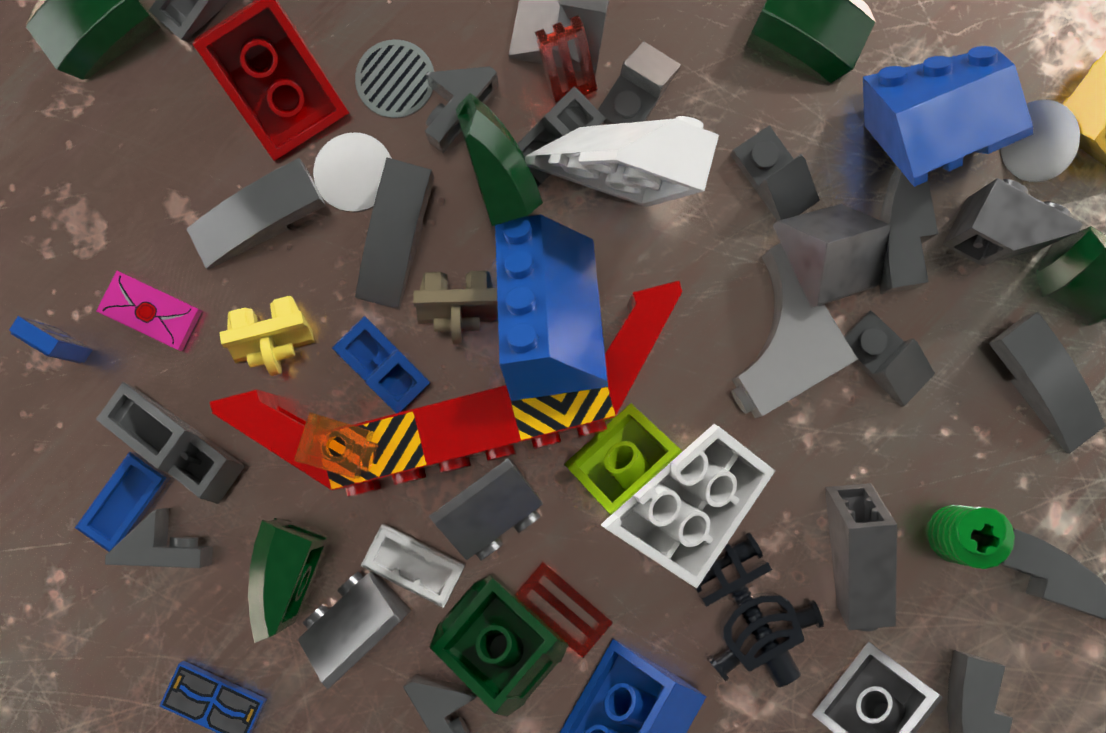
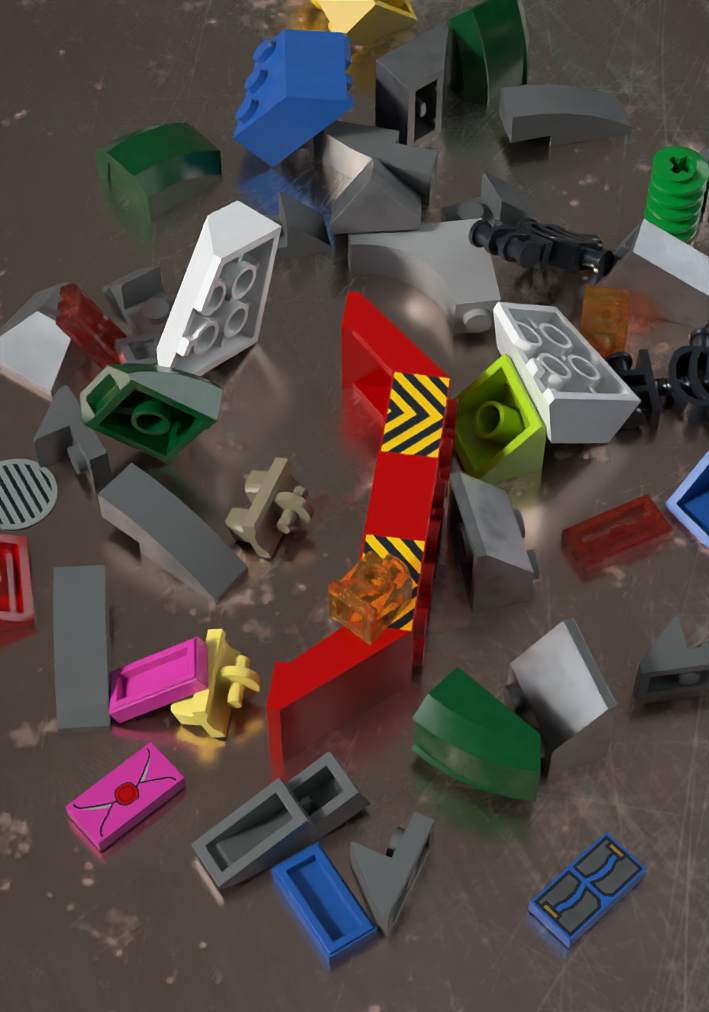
camera: 65 degrees left, 30 degrees down
blue tile [9,316,93,364] -> none
white sticker [313,132,392,212] -> none
blue slope [332,315,430,413] -> none
white plate [361,523,465,608] -> none
dark green slope [429,575,569,717] -> none
blue slope [495,214,608,401] -> none
white sticker [1000,100,1080,182] -> none
none -> dark pink tile [109,636,208,723]
none -> black piece [468,217,614,277]
none -> clear orange brick [579,285,632,360]

